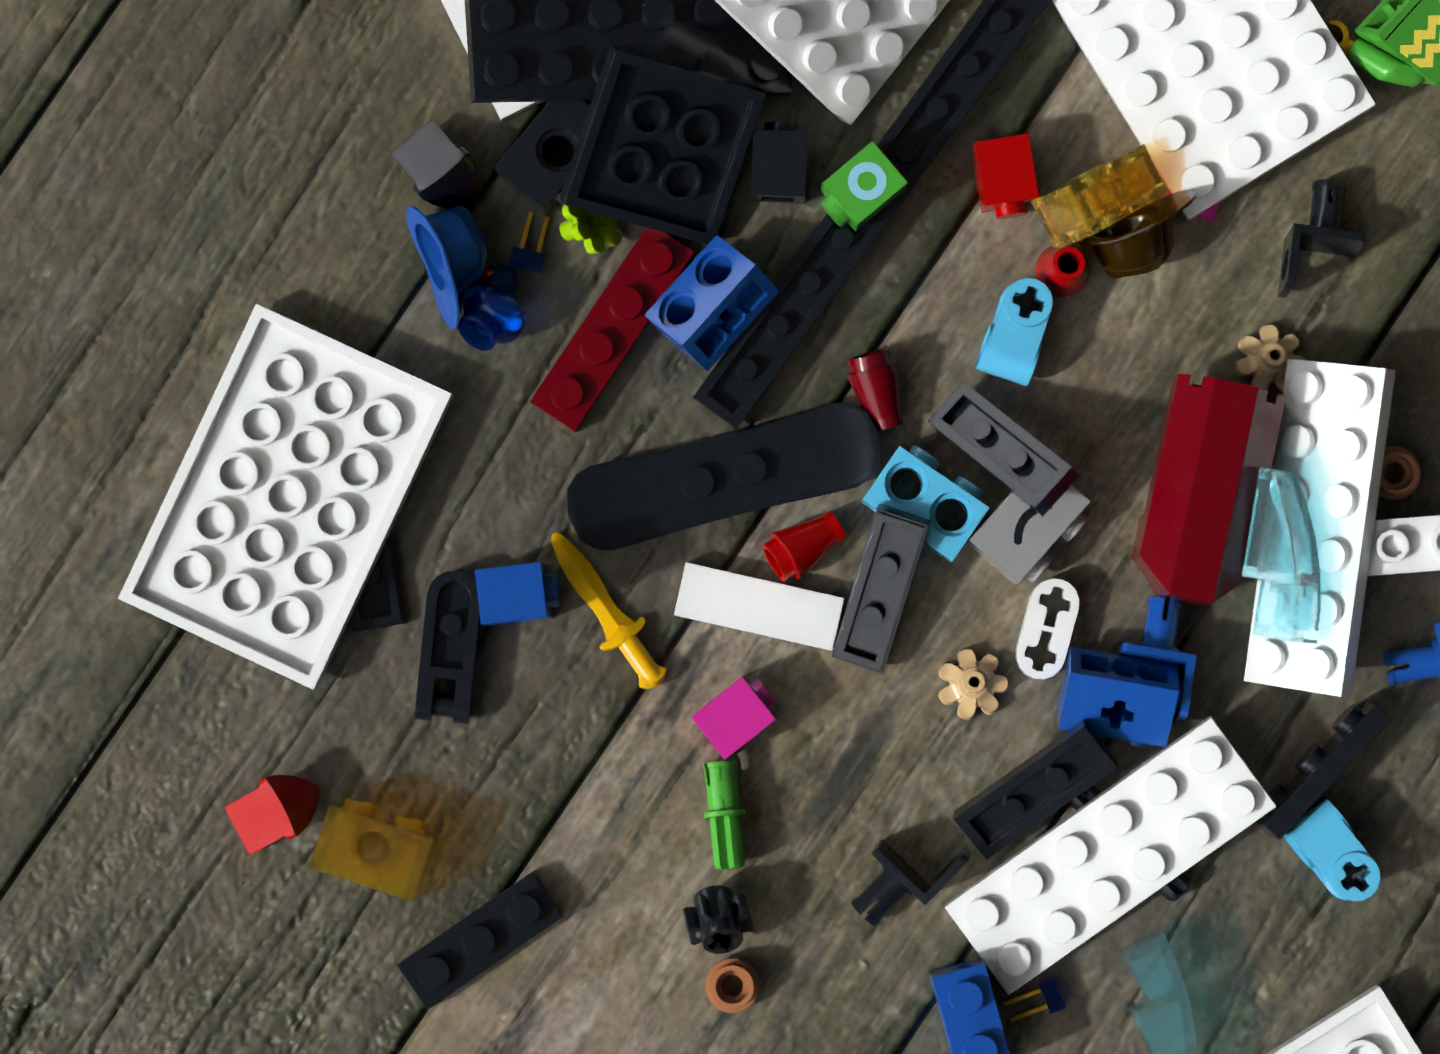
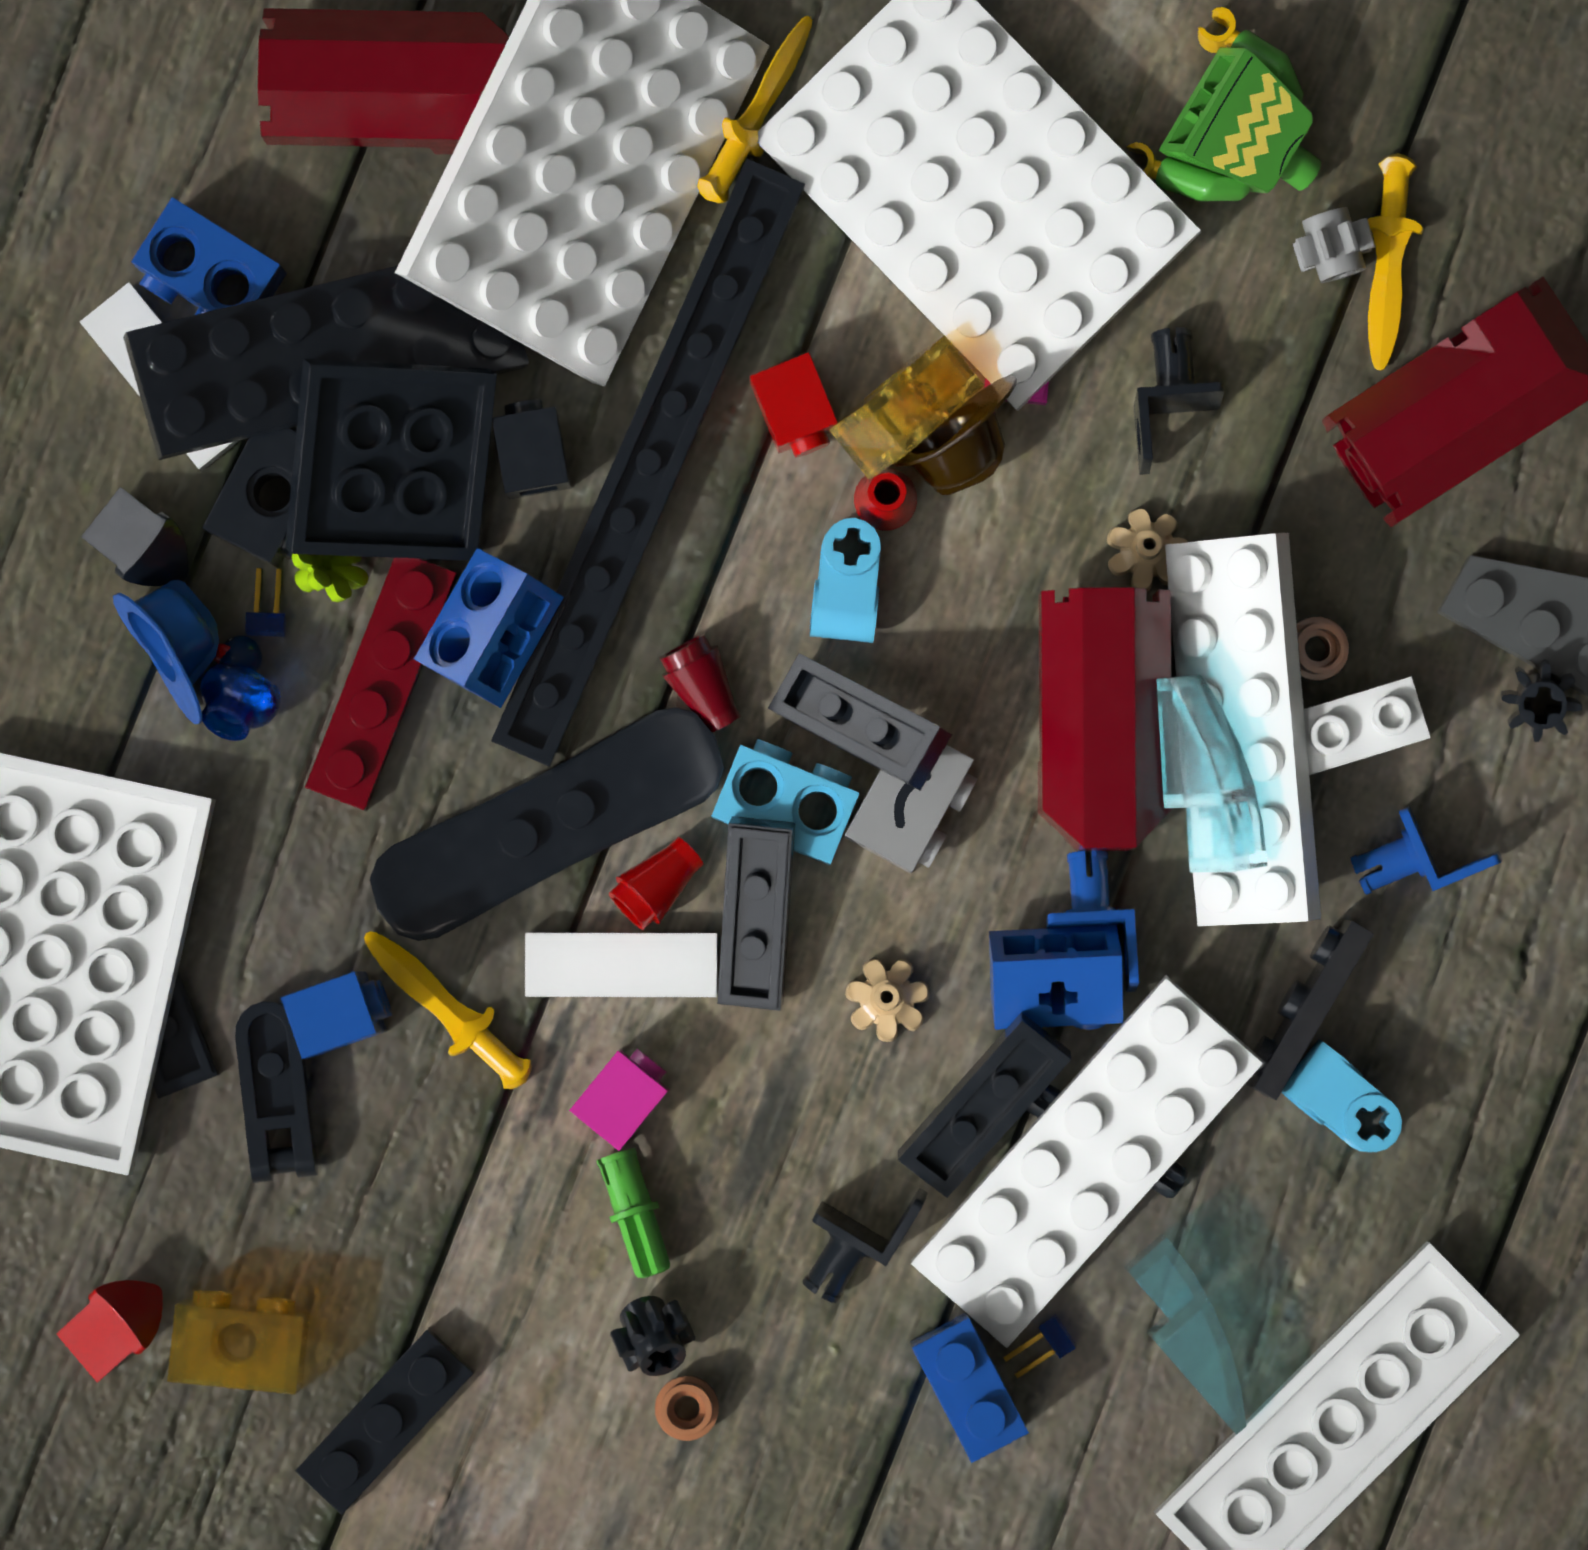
camera: 15 degrees left, 0 degrees up
bright green brick [820,141,908,232] -> none
white beam [1015,578,1079,679] -> none

